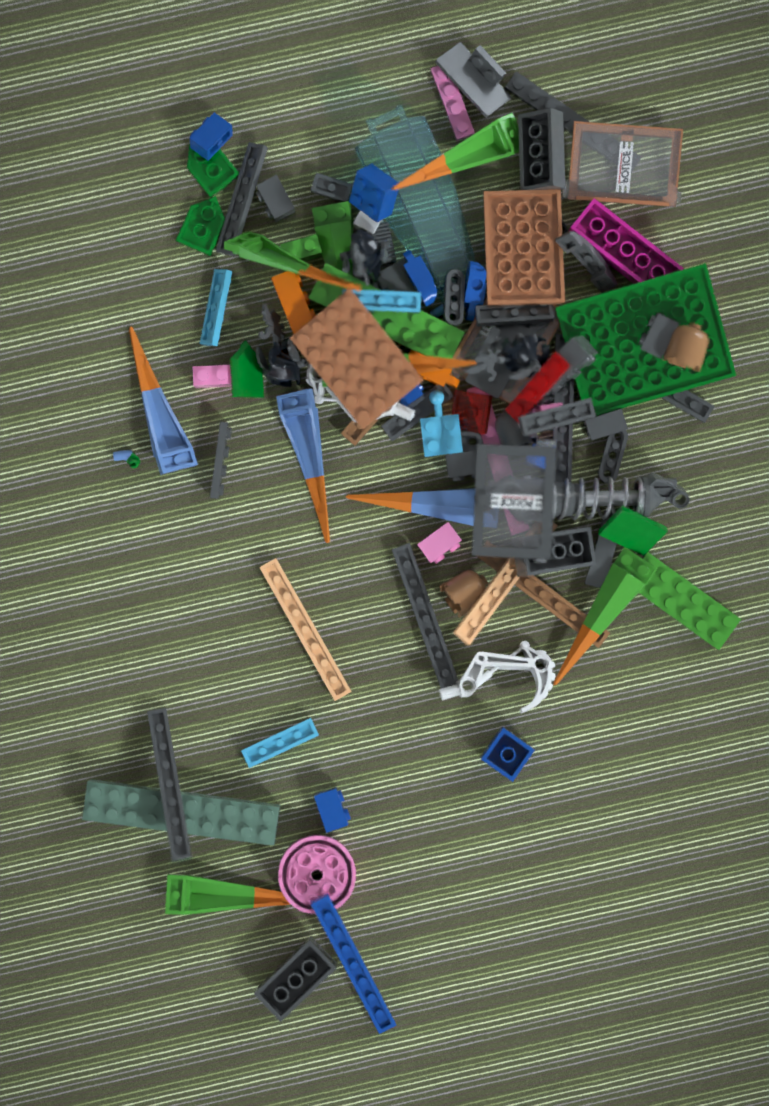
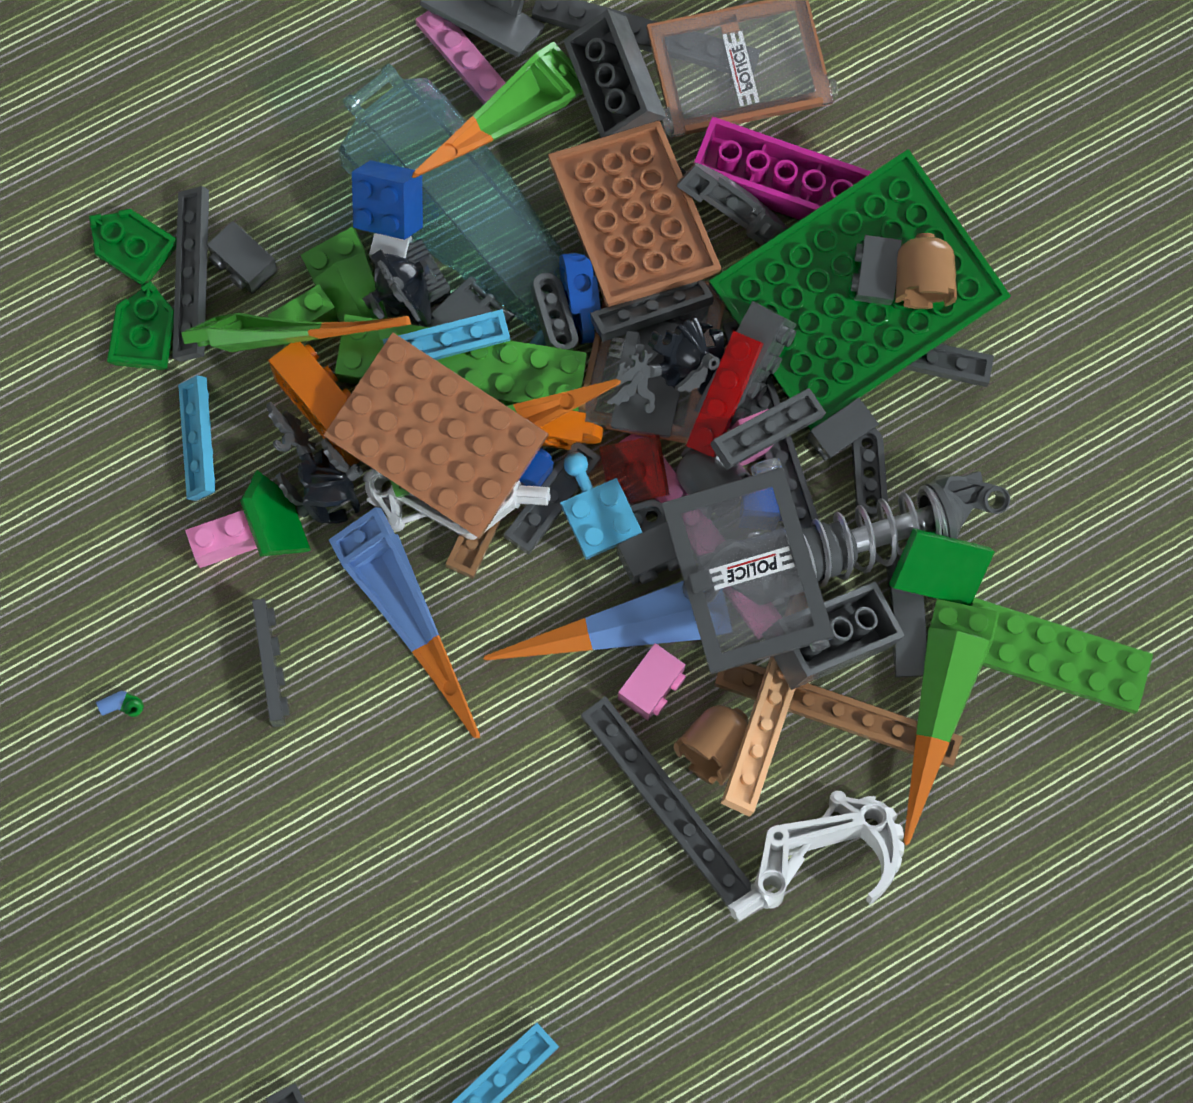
camera: 25 degrees left, 15 degrees down
medium blue plate [129,327,198,475] -> none
blue brick [189,112,233,161] -> none
light nougat plate [259,558,352,701] -> none
dark grey plate [310,172,353,202] -> none
blue piece [402,250,437,307] -> none
blue brick [480,727,535,782] -> none

